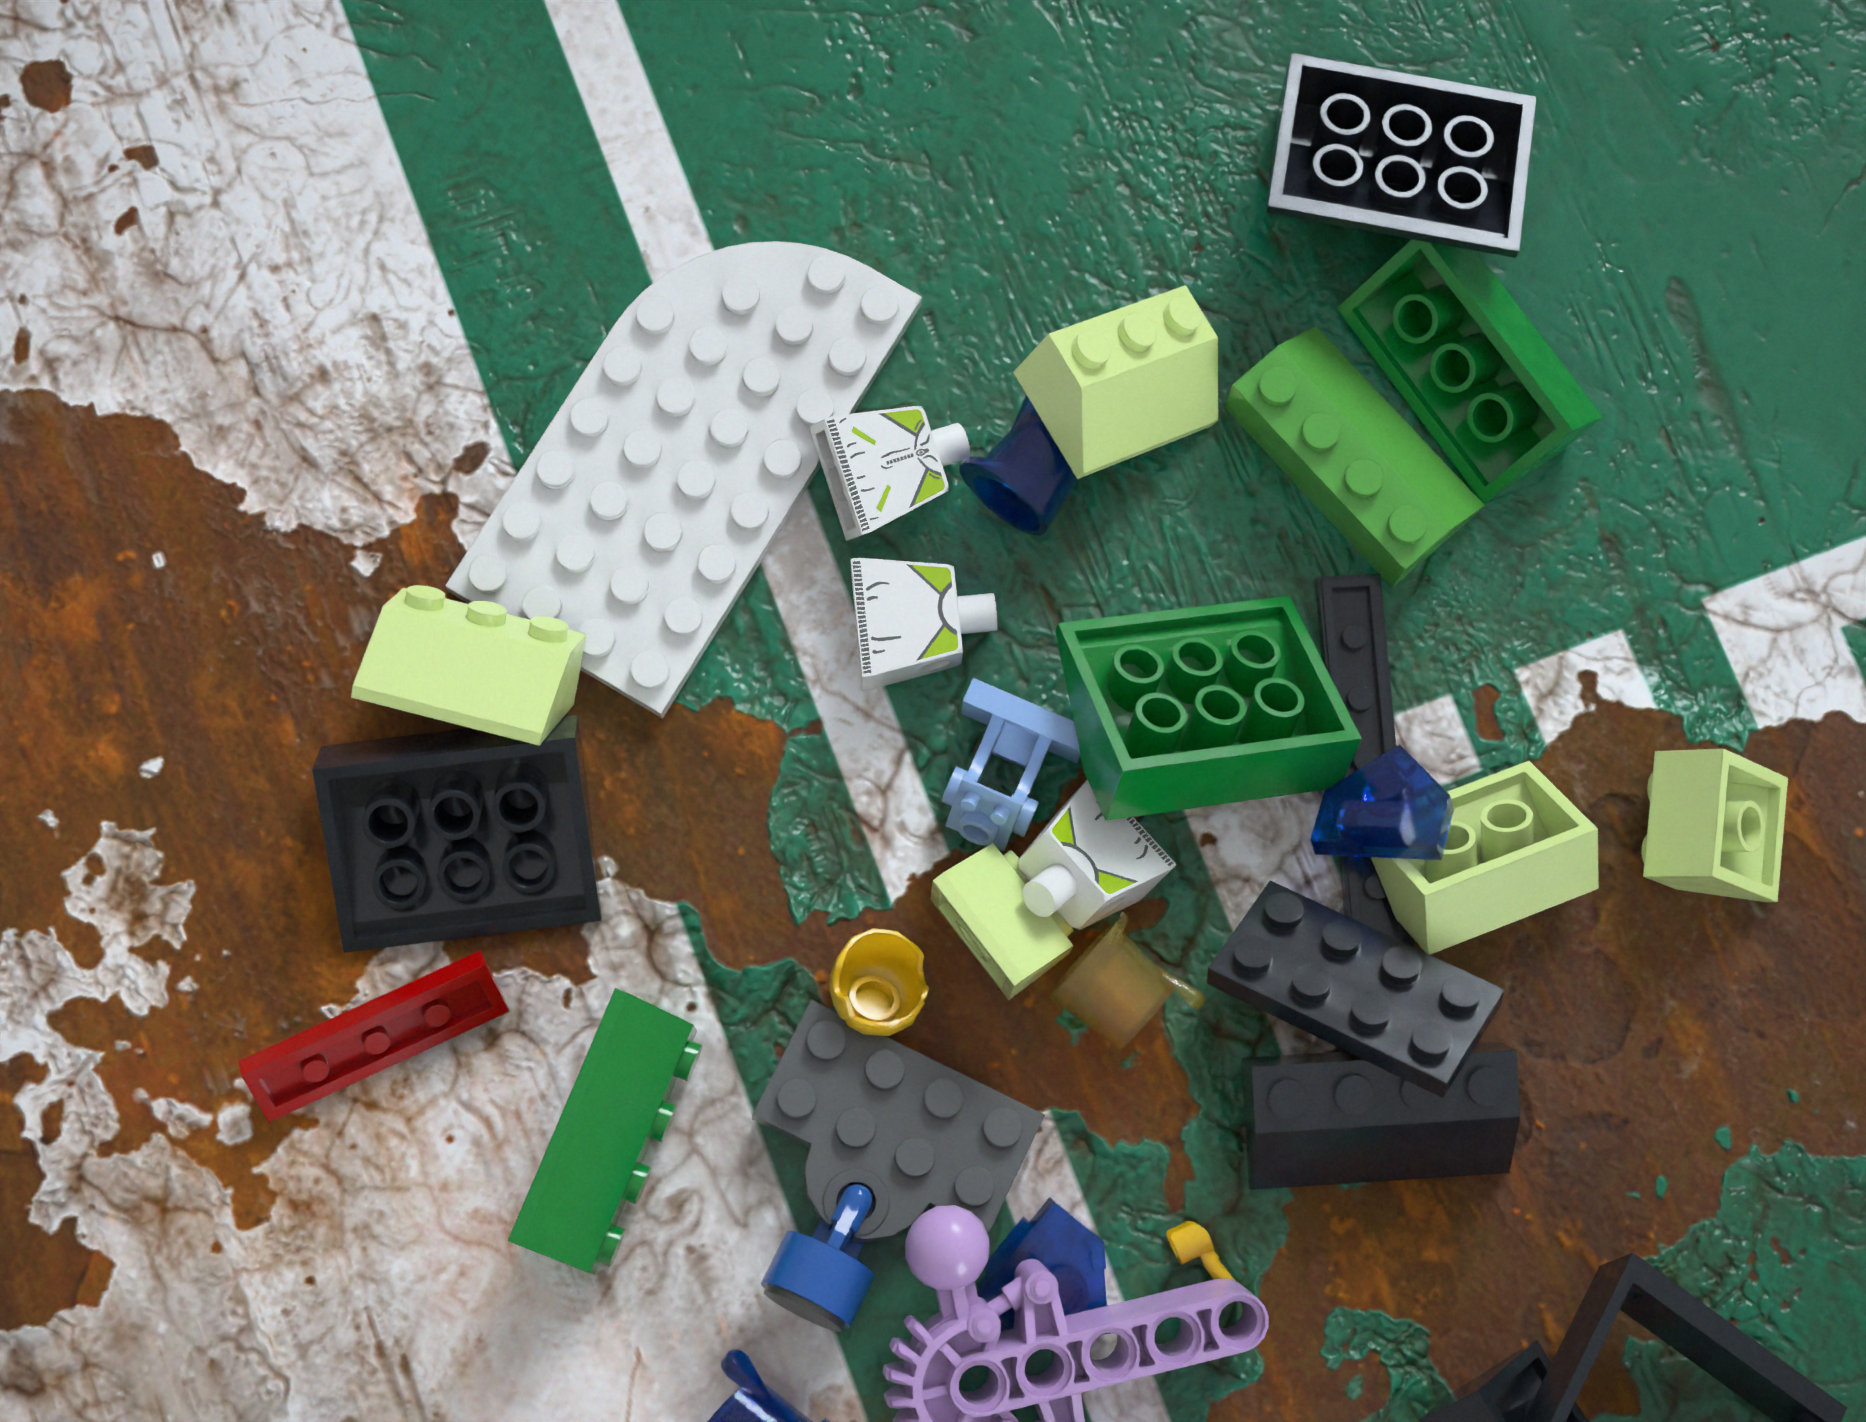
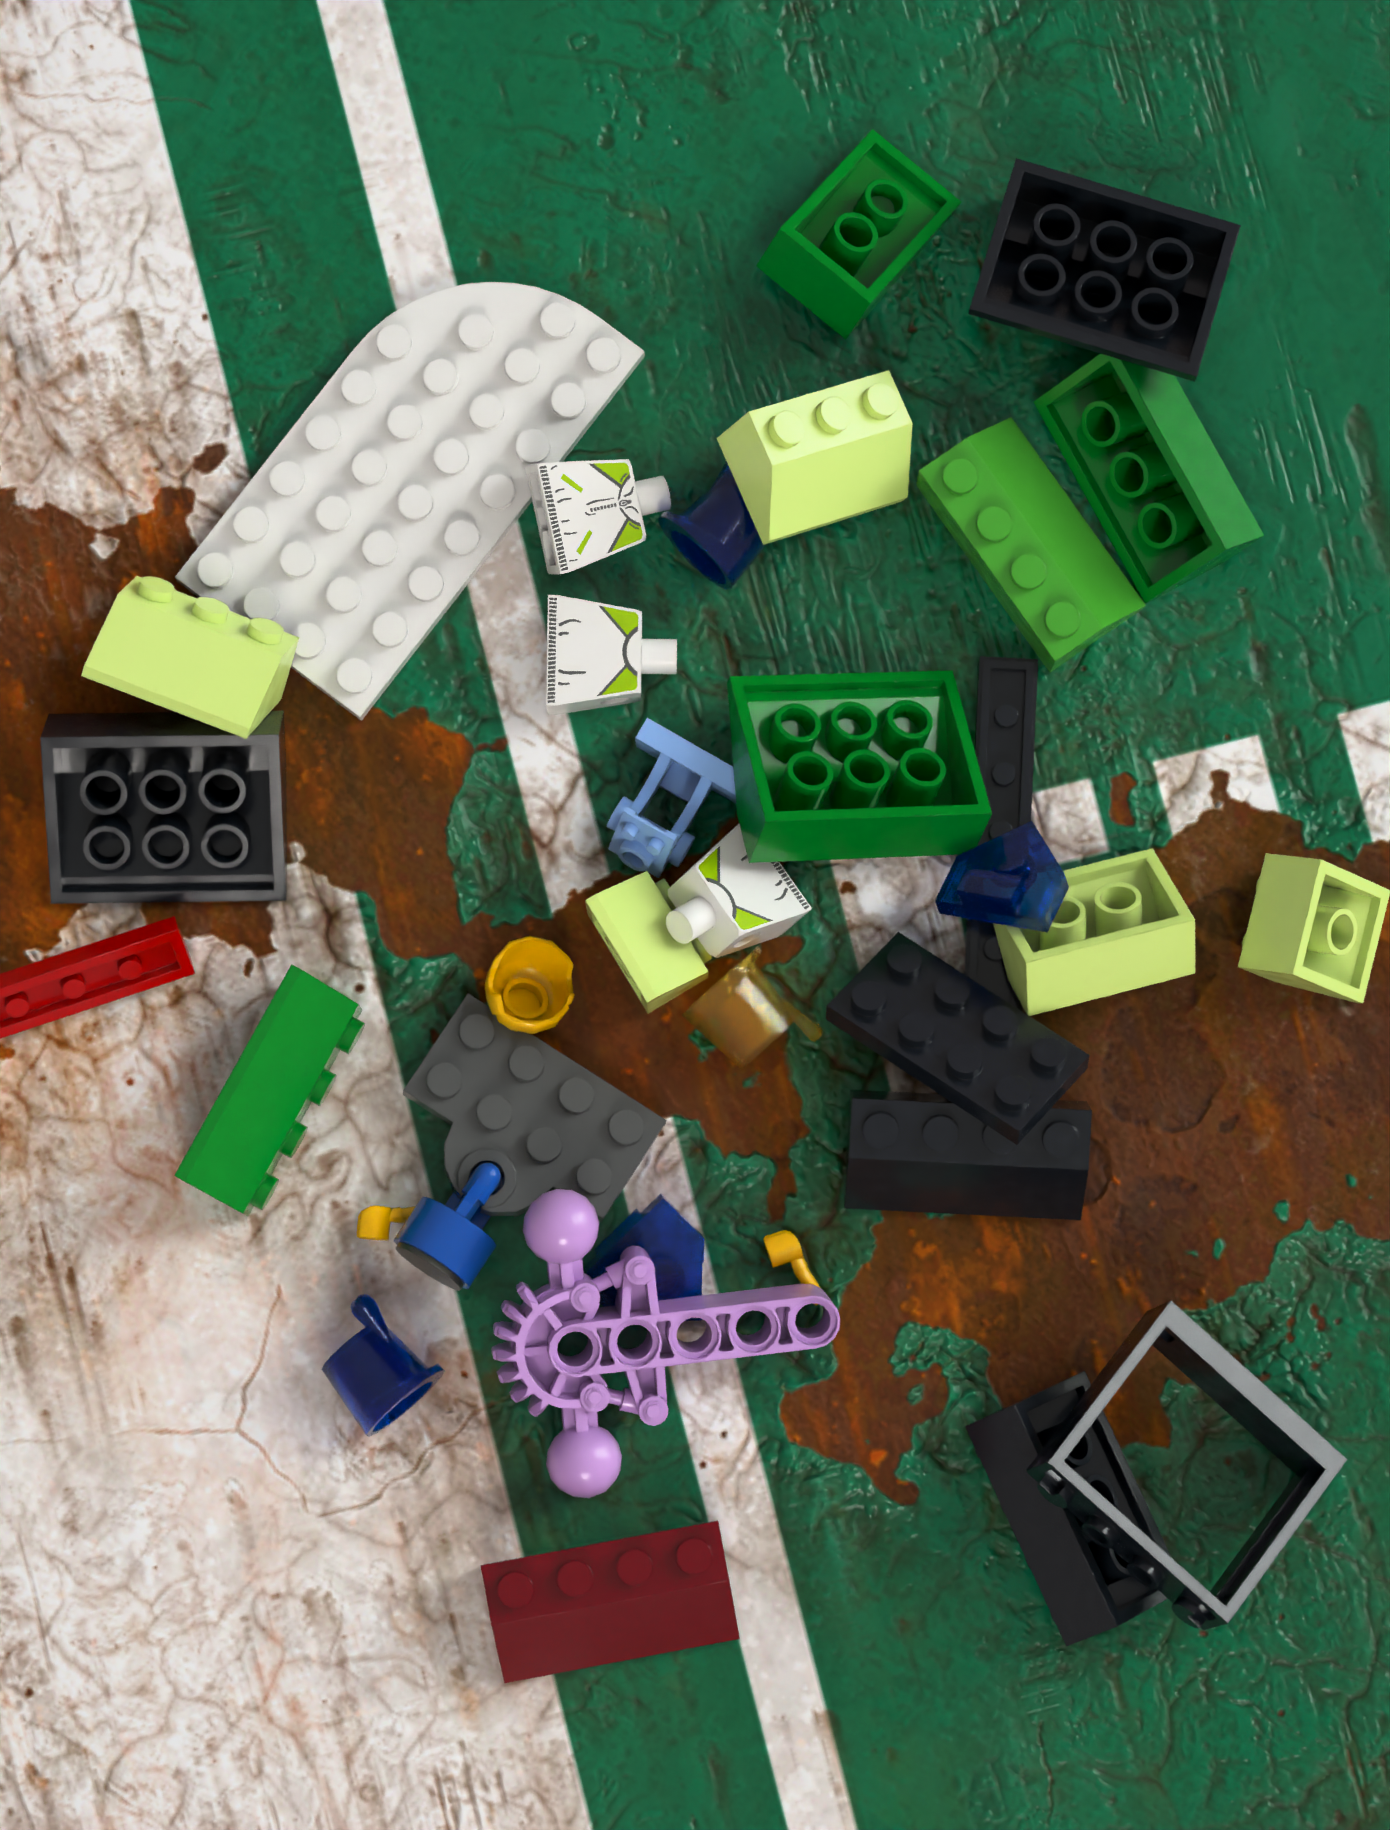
camera: 10 degrees right, 5 degrees up
none -> yellow hand [357,1206,416,1241]
none -> green slope [756,129,962,340]

